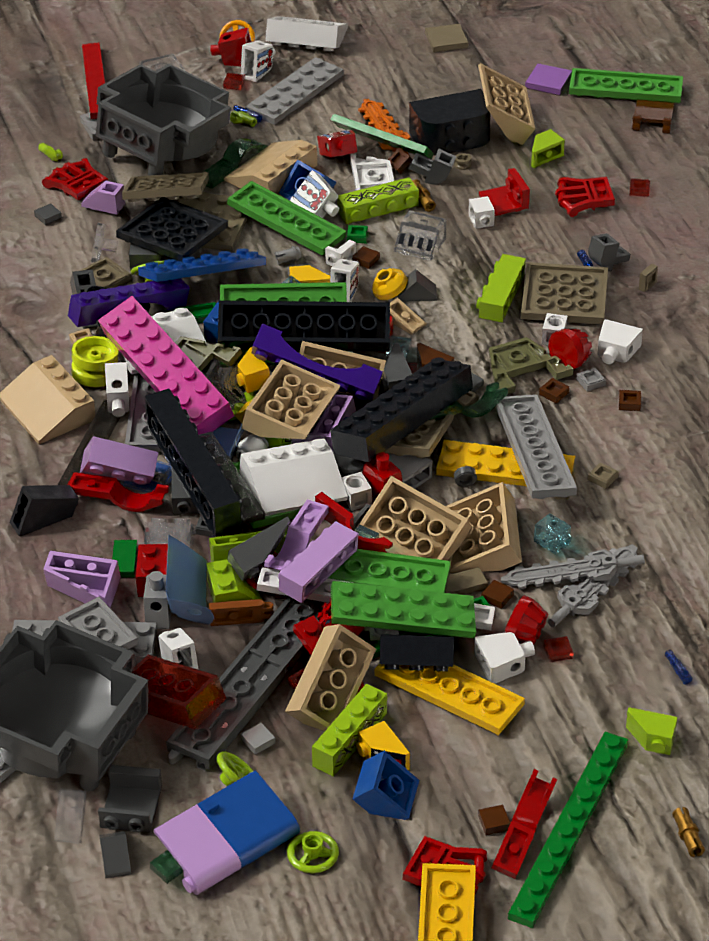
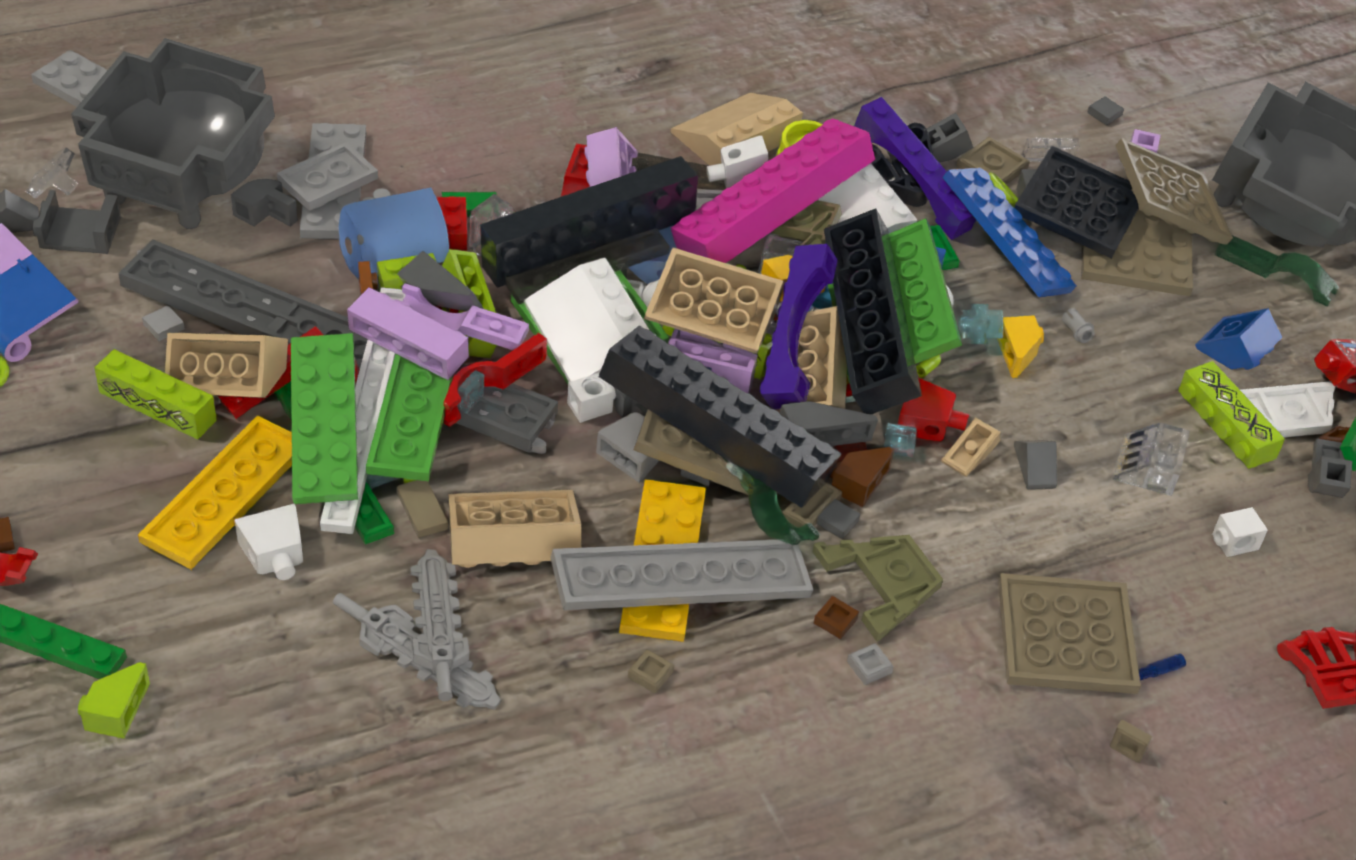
camera: 80 degrees right, 5 degrees up
black slope [9,485,79,536] -> none
lime arm [38,143,63,161] -> none
red plate [42,158,108,200] -> none
lavender wedge [43,551,121,608] -> none
clear red brick [131,654,227,729] -> none
white torso [158,628,200,687] -> none
lime piece [217,751,253,786] -> none
tan slope [224,140,317,194] -> none
bright green plate [227,181,346,256] -> none
torso [290,170,339,218] -> none
white bracket [325,240,356,266] -> none
white torso [330,259,359,302] -> none
green tile [347,225,368,243] -> none
reddish brown tile [352,246,380,269] -> none
blue slope [352,750,419,820] -> none
tan slope [355,476,472,561] -> none
yellow slope [357,721,410,770] -> none
red torso [363,452,403,499] -> none
yellow piece [372,268,408,300] -> none
black slope [379,634,455,671] -> none
pearl gold pin [413,179,436,212] -> none
dark grey tile [454,466,477,487] -> none
lime brick [476,254,526,323] -> none
red bracket [479,168,530,216] -> none
reddish brown tile [481,580,514,609] -> none
red piece [504,595,549,645] -> none
clear light blue brick [534,513,571,554] -> none
white brick [542,313,568,346] -> none
clear red tile [544,636,573,662] -> none
red piece [548,329,592,370] -> none
dark grey brick [588,233,631,271] -> none
white torso [597,319,643,364] -> none
reddish brown tile [619,390,641,411] -> none
clear blue piece [665,650,693,685] -> none

